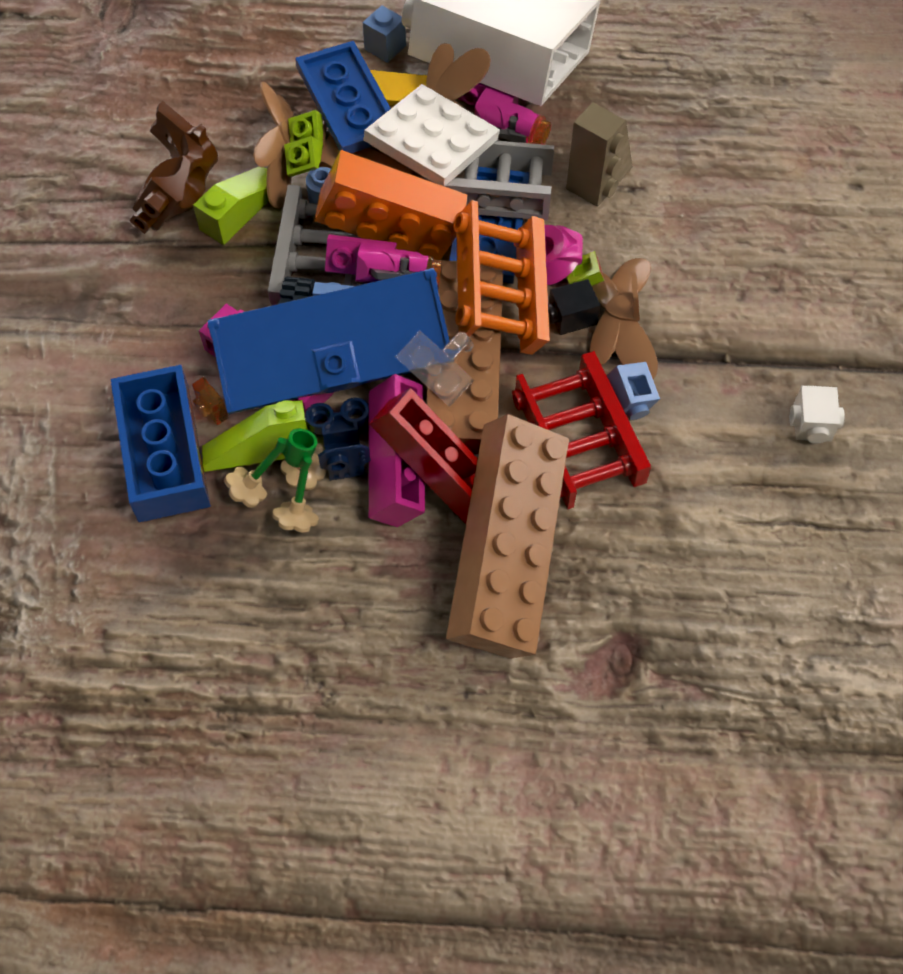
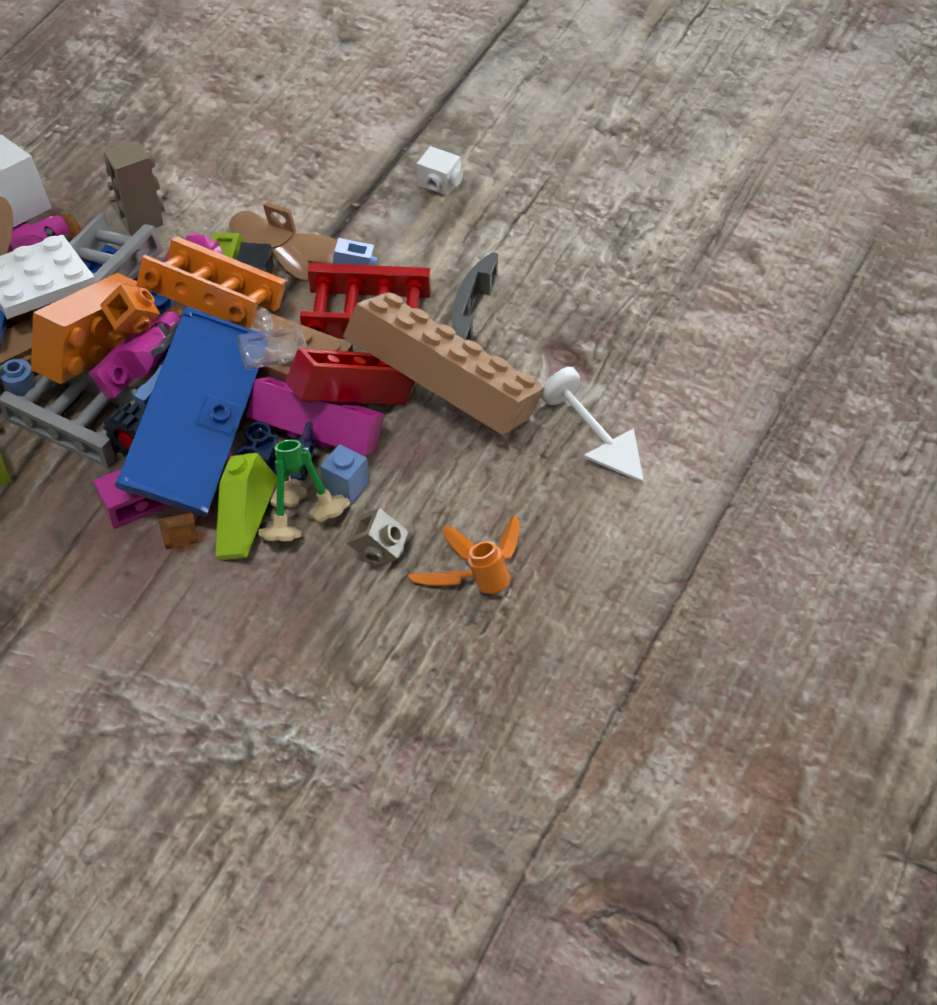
camera: 65 degrees left, 10 degrees down
blue brick [110,365,211,522] -> none
none -> orange brick [100,284,160,334]
none -> medium blue brick [320,444,369,505]
none -> dark tan brick [347,508,408,567]
none -> orange plant [408,516,520,594]
none -> dark grey slope [453,252,498,341]
none -> white piece [540,367,644,483]

